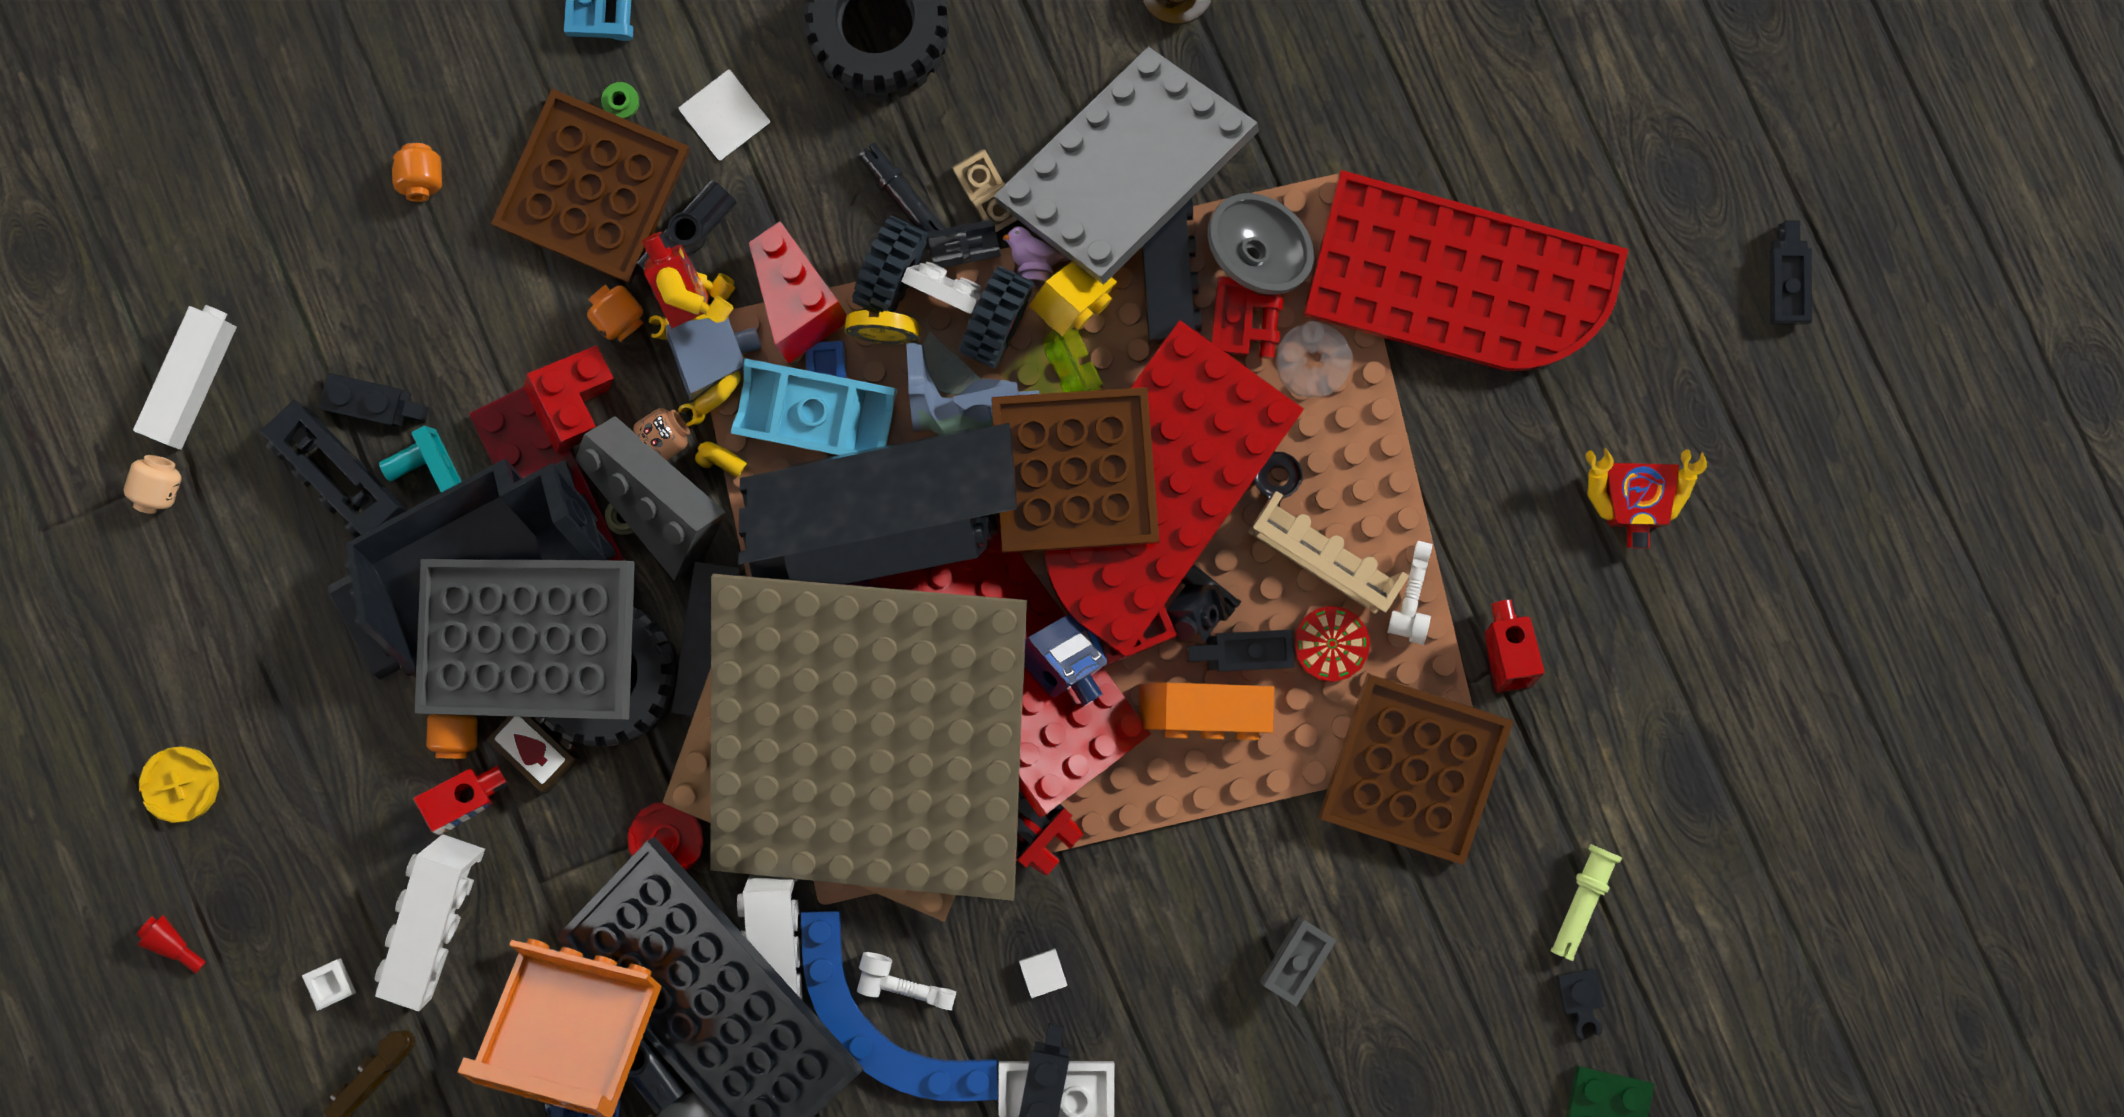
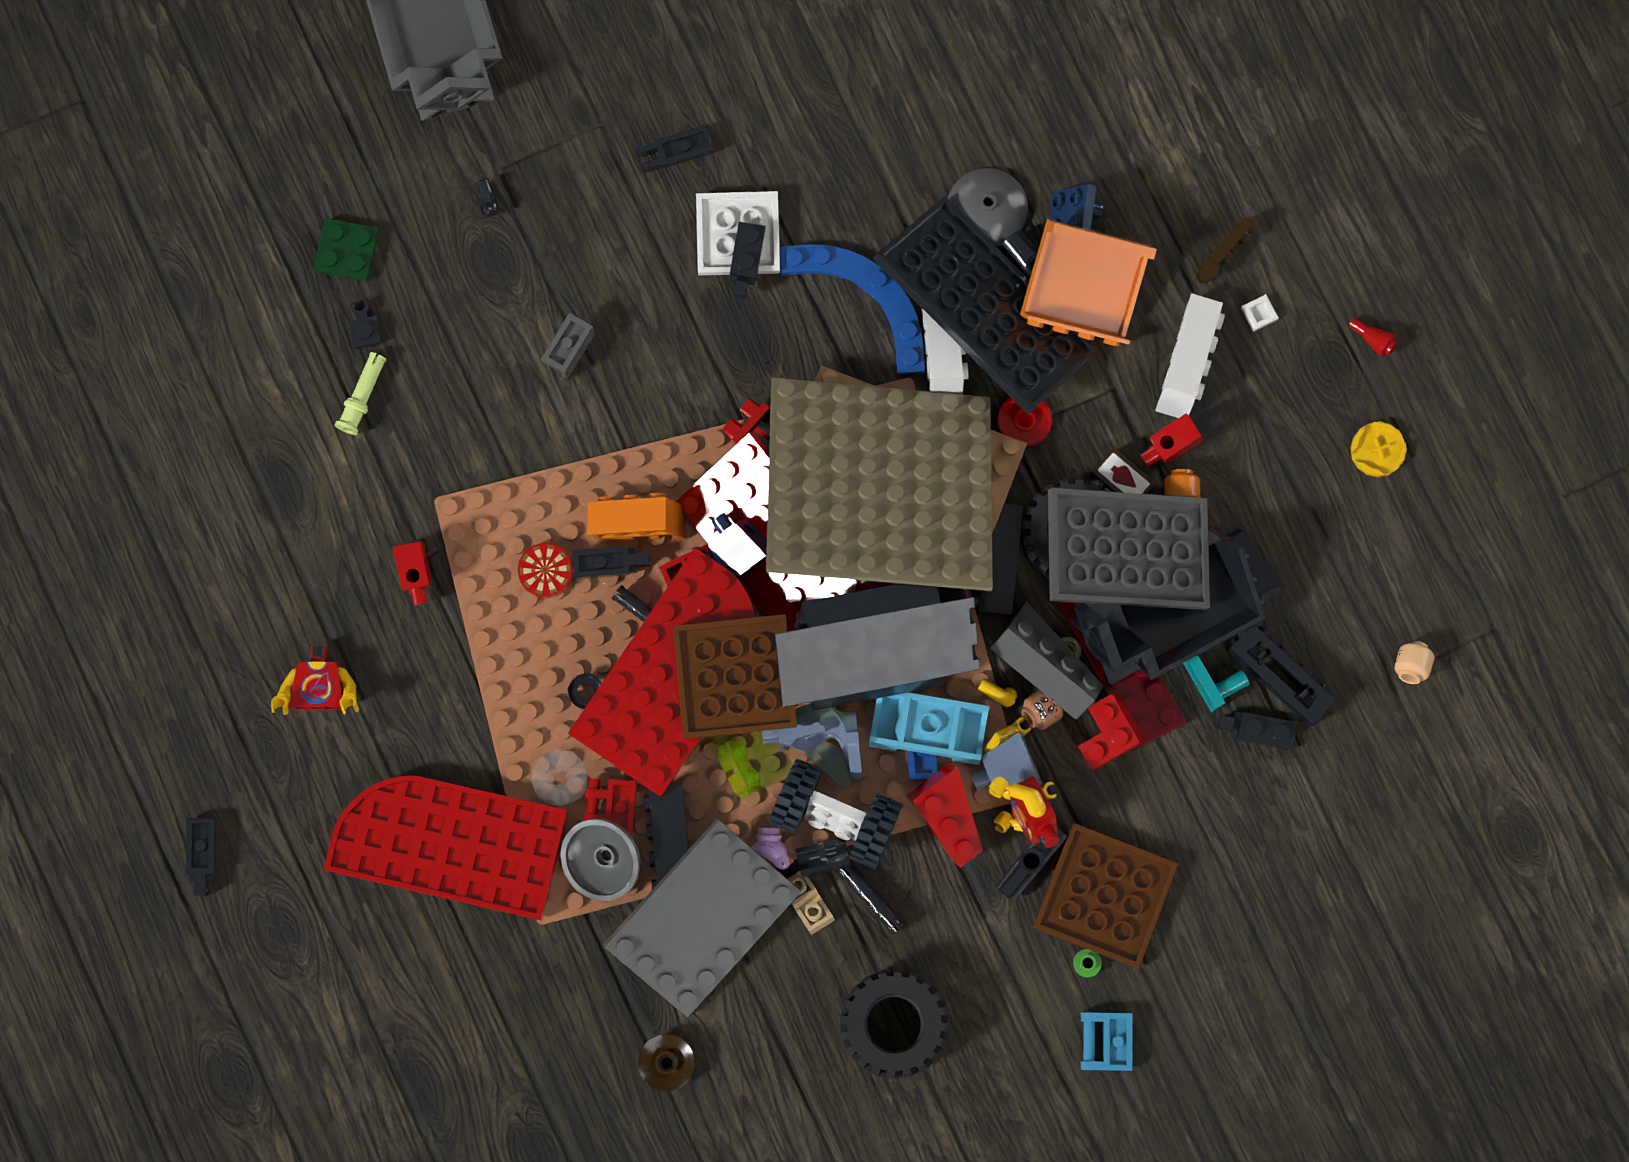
camera: 175 degrees left, 5 degrees down
white brick [133,305,237,450] -> none
orange head [392,143,442,202] -> none
orange head [587,285,643,342] -> none
white sticker [679,70,770,161] -> none
yellow tile [845,310,921,345] -> none
white brick [857,952,957,1010] -> none
white tile [1019,948,1068,998] -> none
yellow brick [1029,261,1117,337] -> none
black brick [1166,585,1229,643] -> none
tan window [1248,491,1409,614] -> none
reddish brown plate [1318,673,1514,865] -> none
white brick [1387,541,1433,645] -> none

